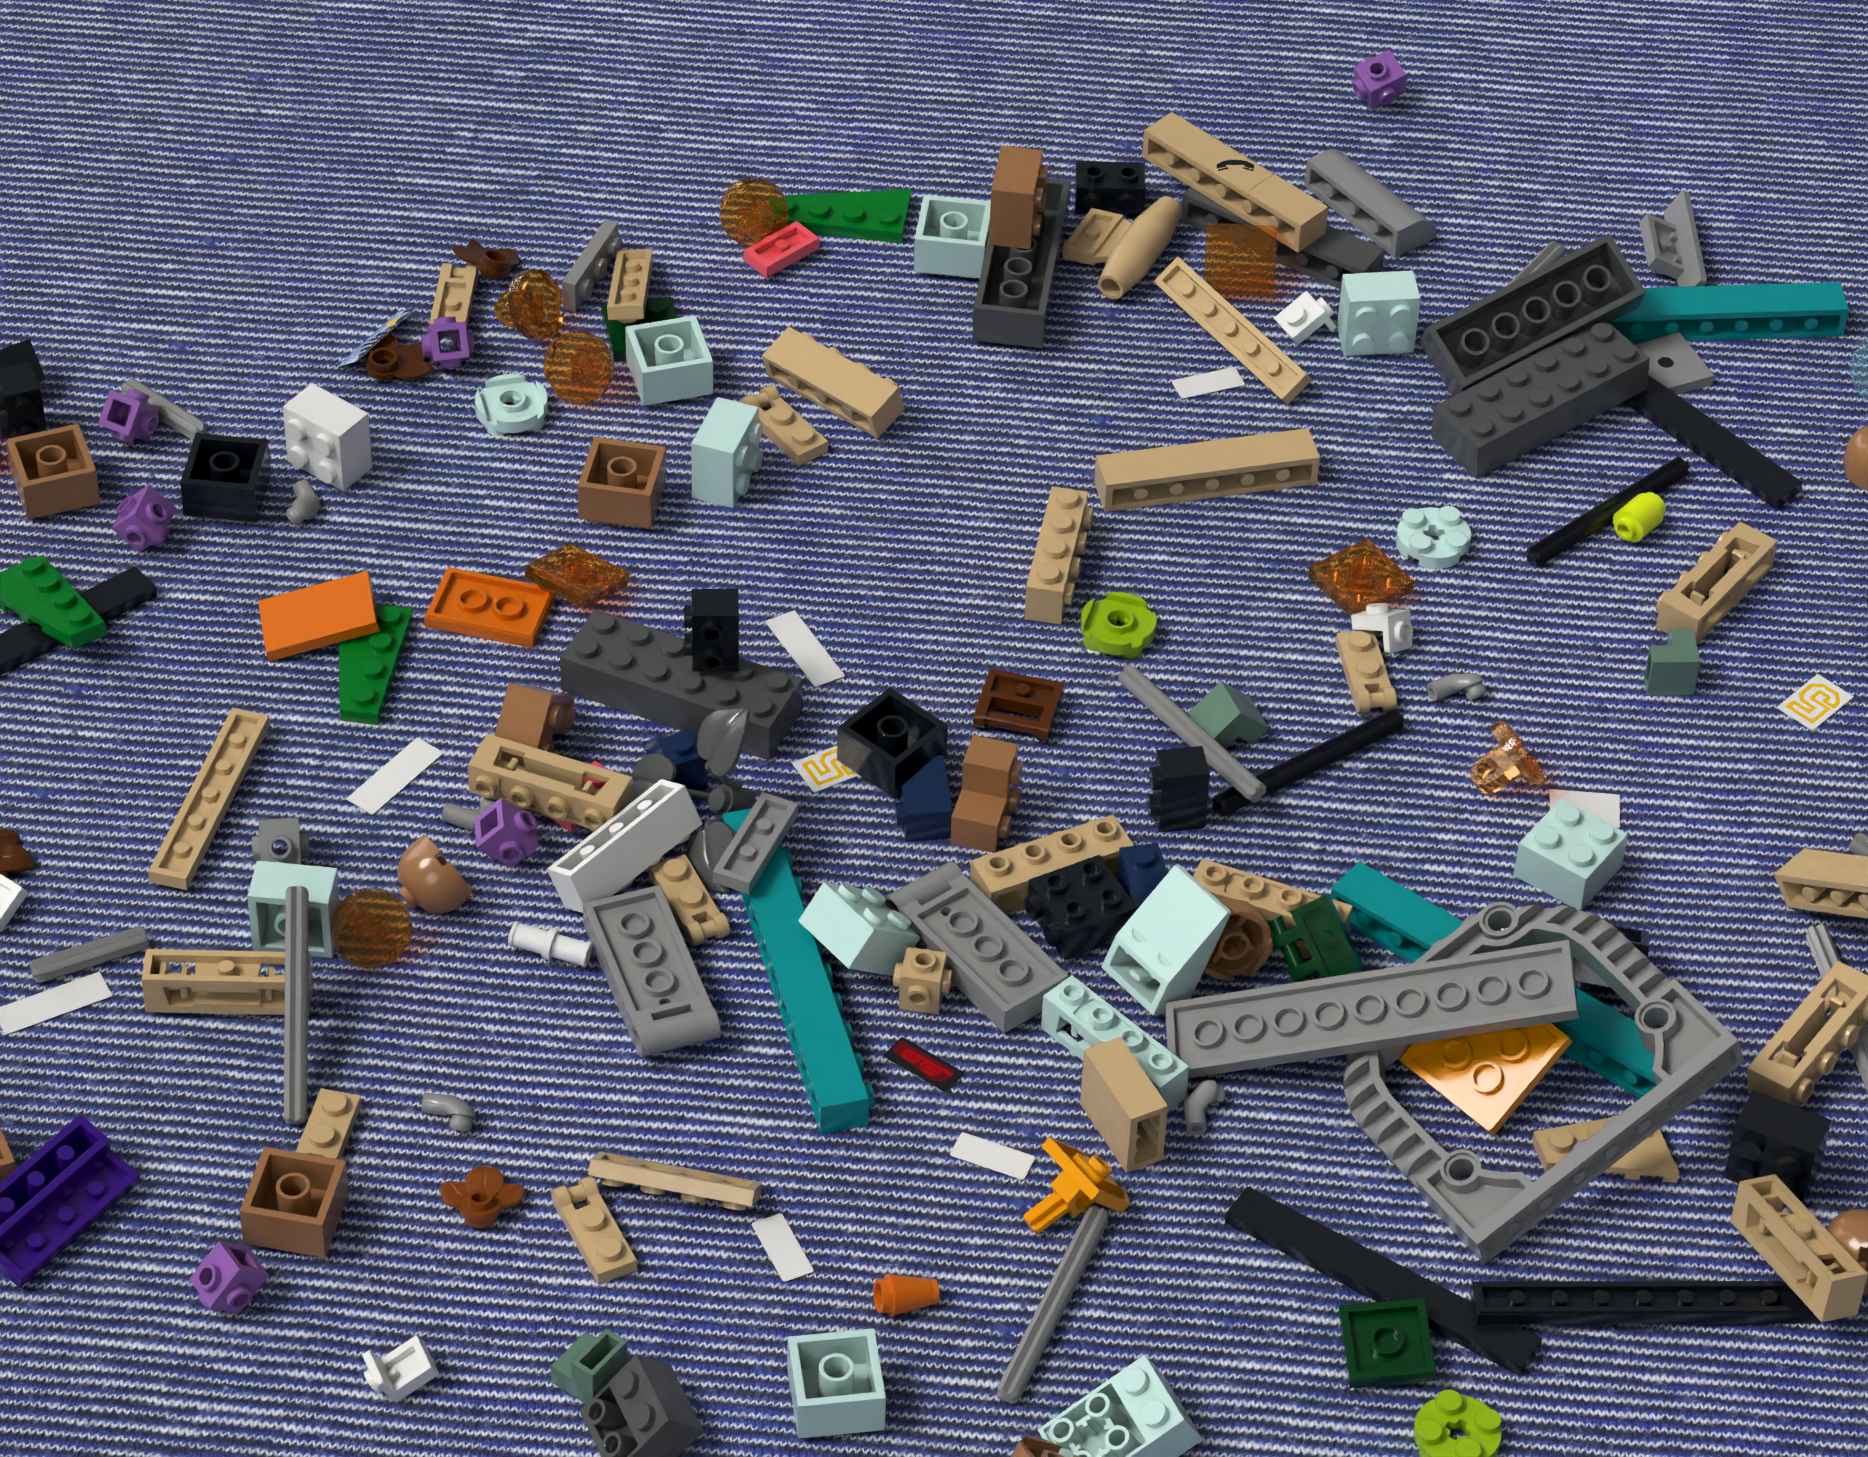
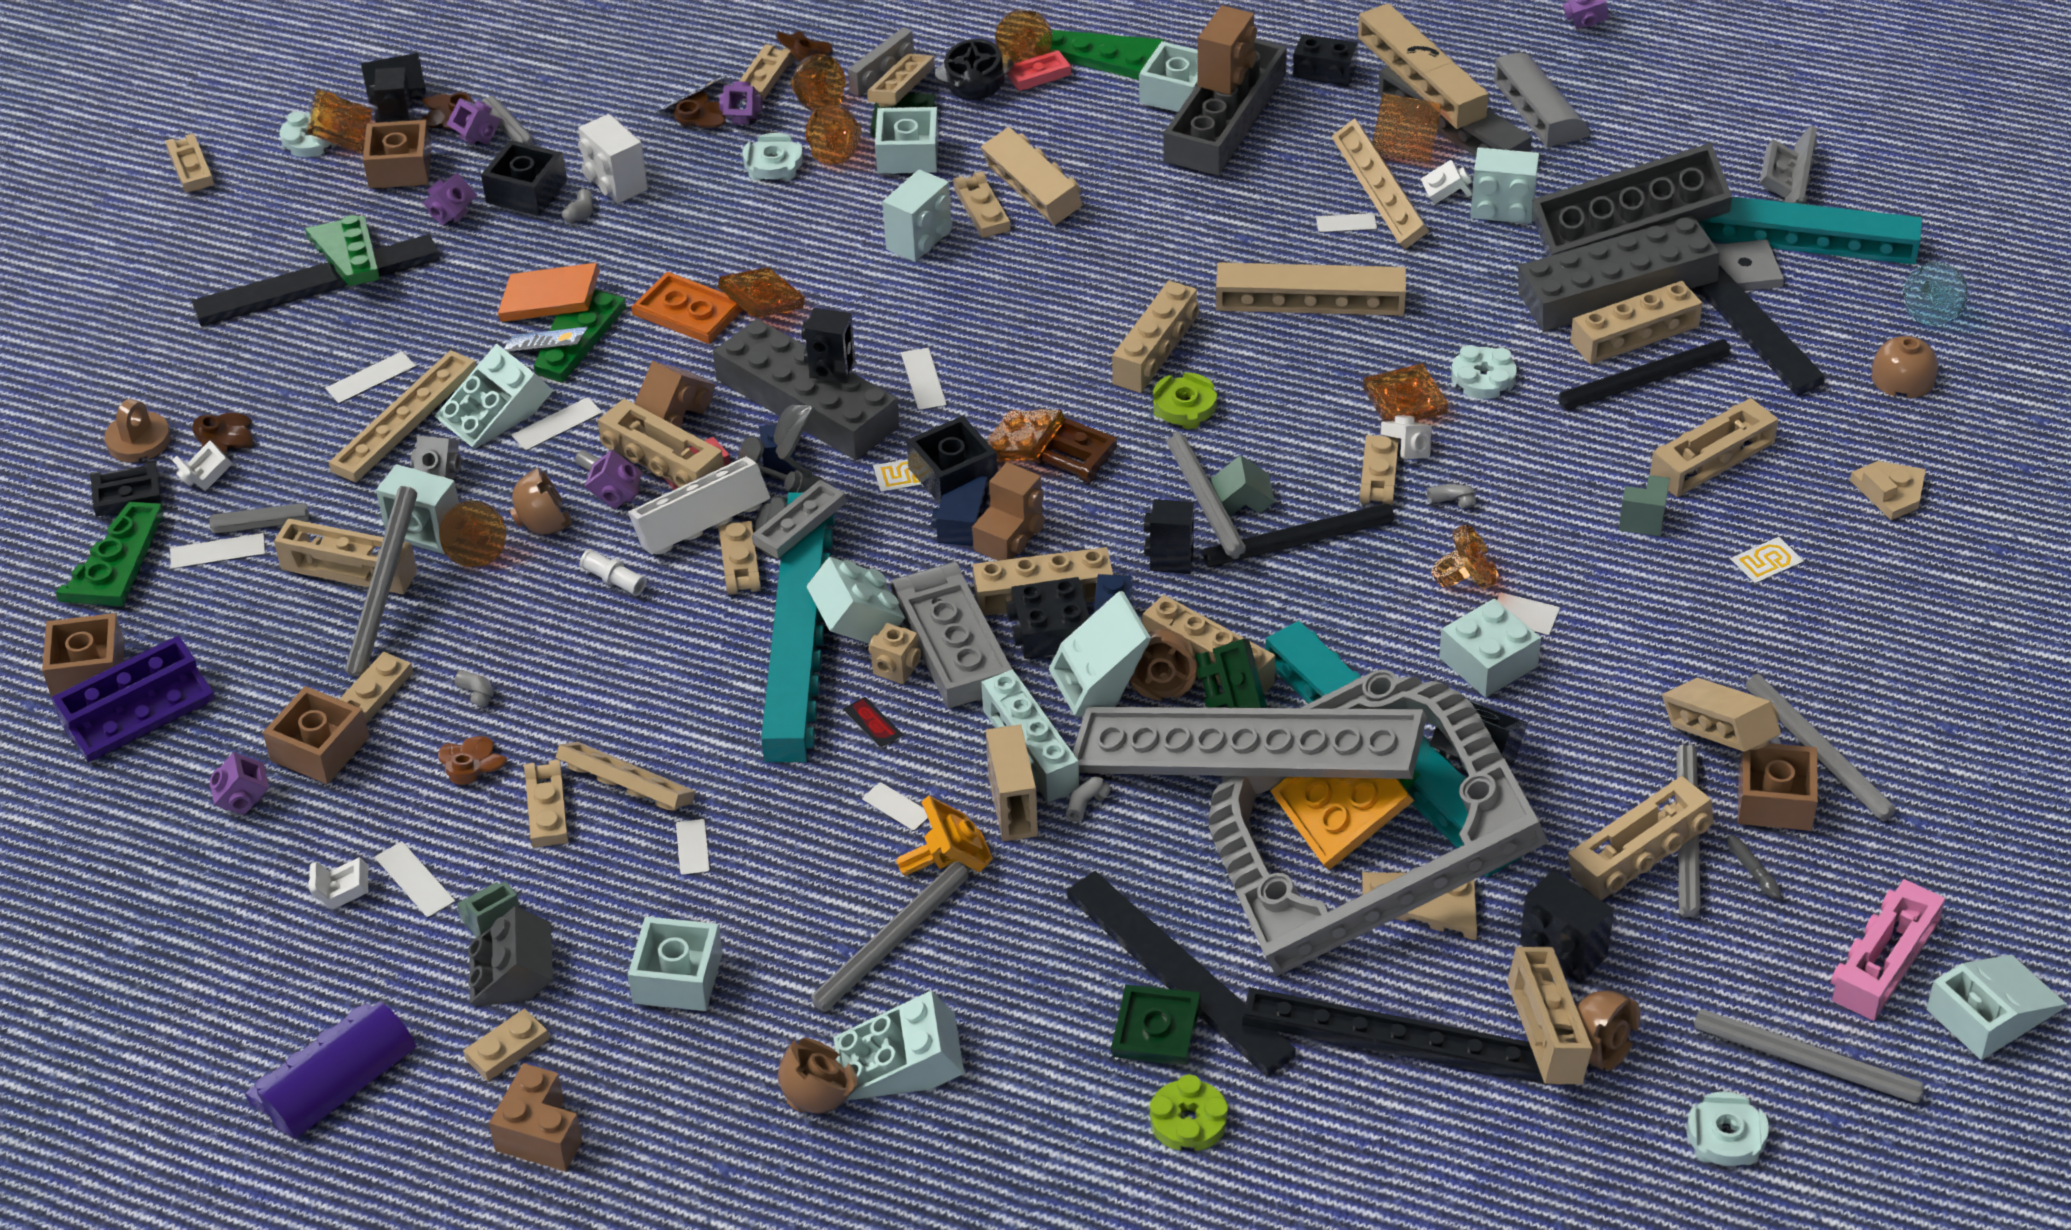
camera: 20 degrees right, 0 degrees up
medium nougat brick [577,437,667,529] -> none
light grey hinge [583,885,721,1057] -> none
orange cone [873,1274,940,1317] -> none
tan plate [1062,196,1182,299] -> none
neon yellow brick [1613,492,1666,543] -> none
none -> white sticker [325,351,416,403]
none -> white sticker [374,841,455,917]
none -> reddish brown plate [420,92,475,130]
none -> light aqua slope [434,343,554,449]
none -> sticker [504,327,588,351]
none -> black piece [935,39,1014,100]
none -> clear orange plate [987,409,1066,461]
none -> tan brick [1570,281,1702,365]

